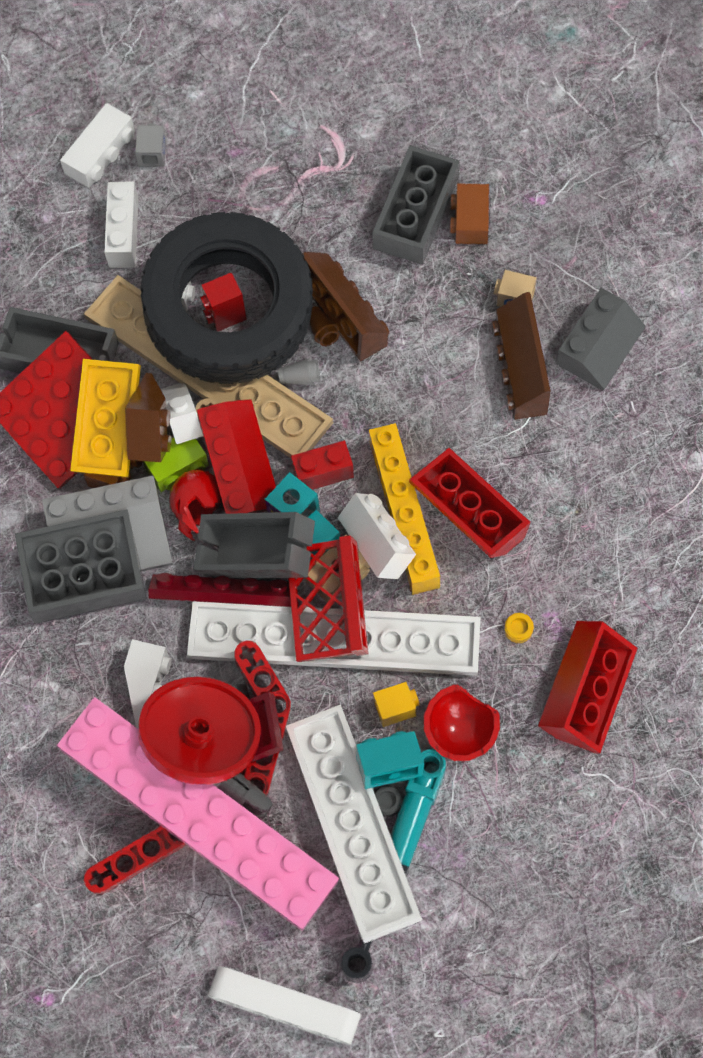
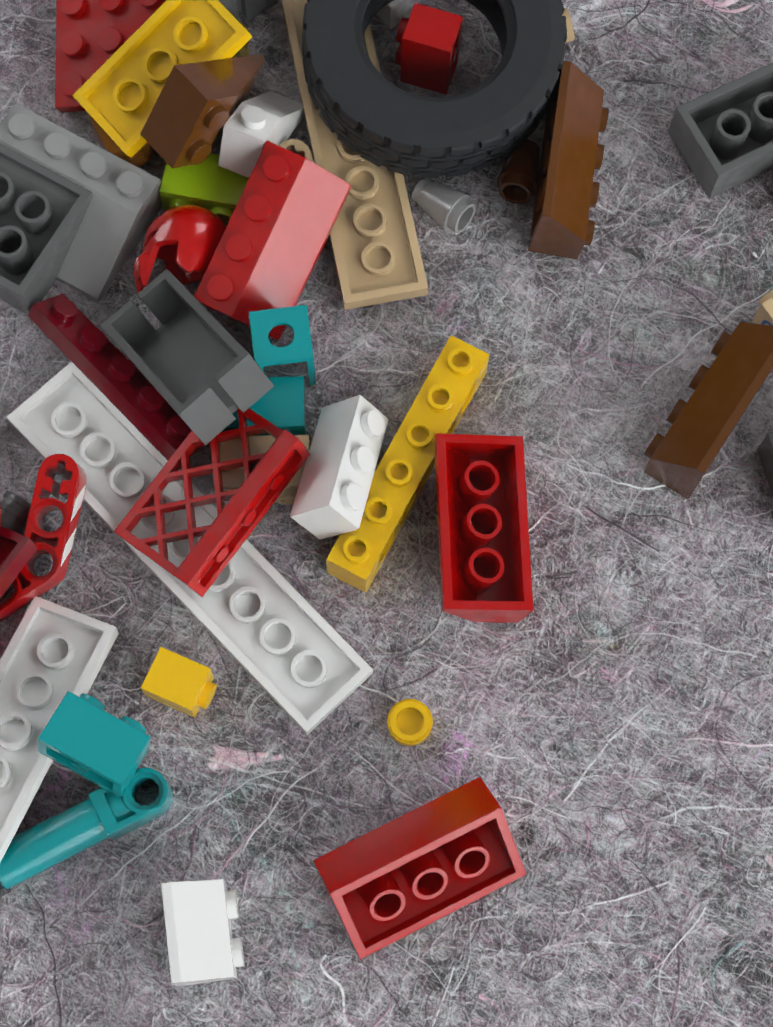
camera: 35 degrees right, 5 degrees up
red brick [291,440,354,490] -> none
dark grey tile [374,785,402,817] -> none
red cylinder [424,685,500,761] -> none
none -> white slope [161,879,244,986]

